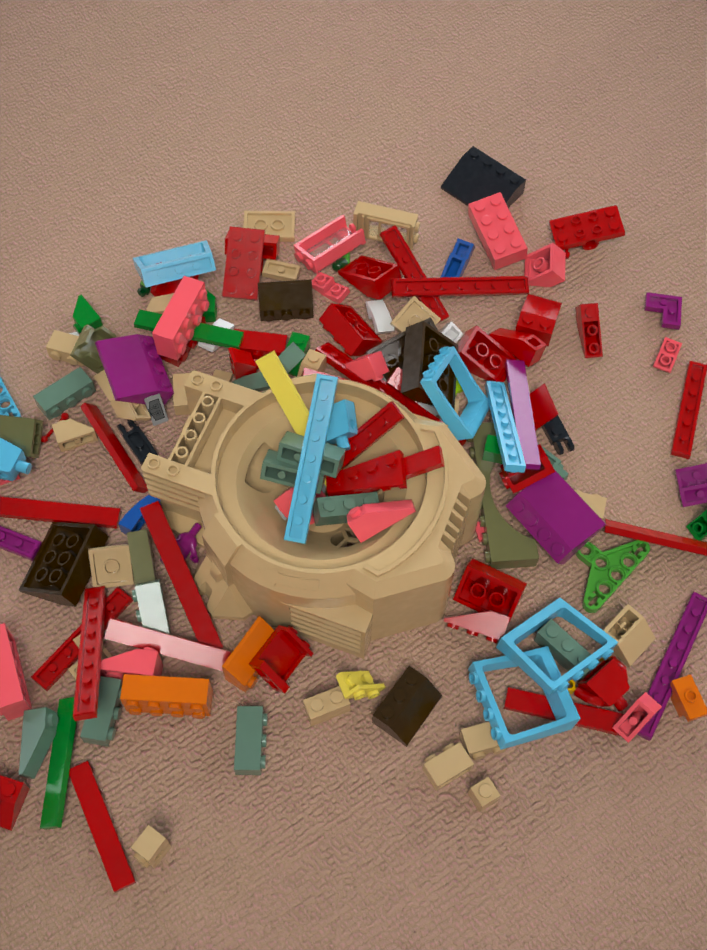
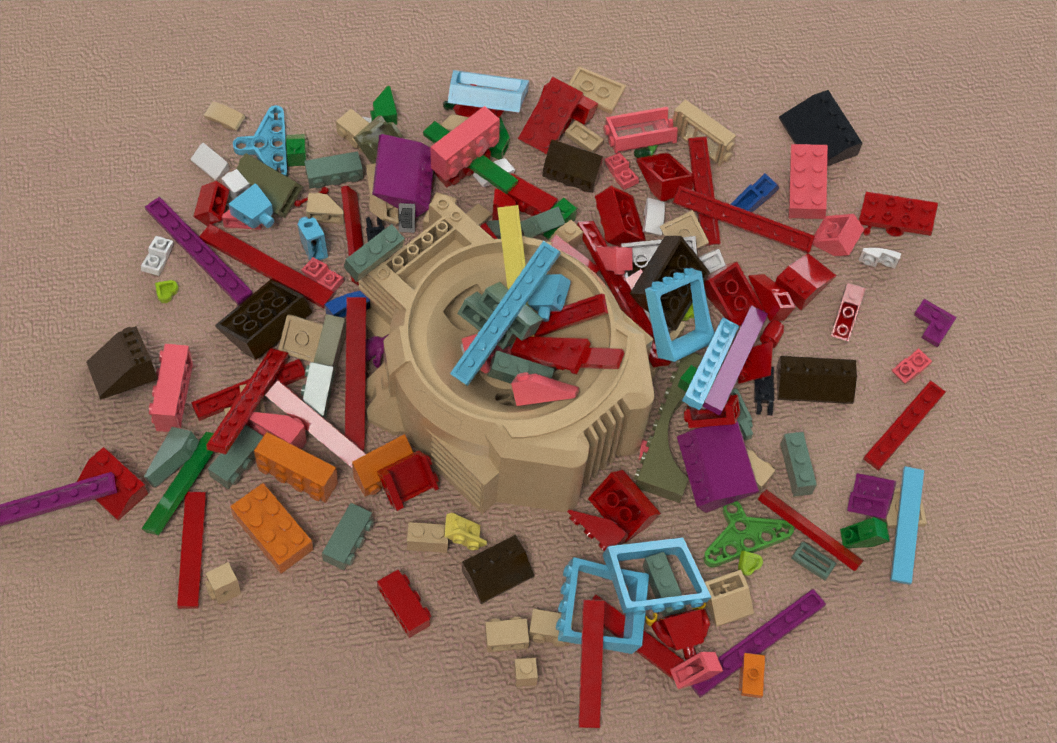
camera: 20 degrees right, 0 degrees up
none -> orange brick [230,483,313,574]
none -> green slope [286,134,306,167]
none -> medium azure torso [297,217,328,261]
none -> coral slope [301,257,344,292]
none -> sand green brick [344,224,405,282]
none -> red brick [377,569,432,638]
none -> red tile [578,599,604,728]
none -> lime tile [738,551,763,576]
none -> red brick [760,320,784,348]
none -> dark brown slope [776,356,857,404]
none -> sand green brick [780,432,817,497]
none -> sand green tile [791,541,837,581]
none -> white slope [858,248,901,269]

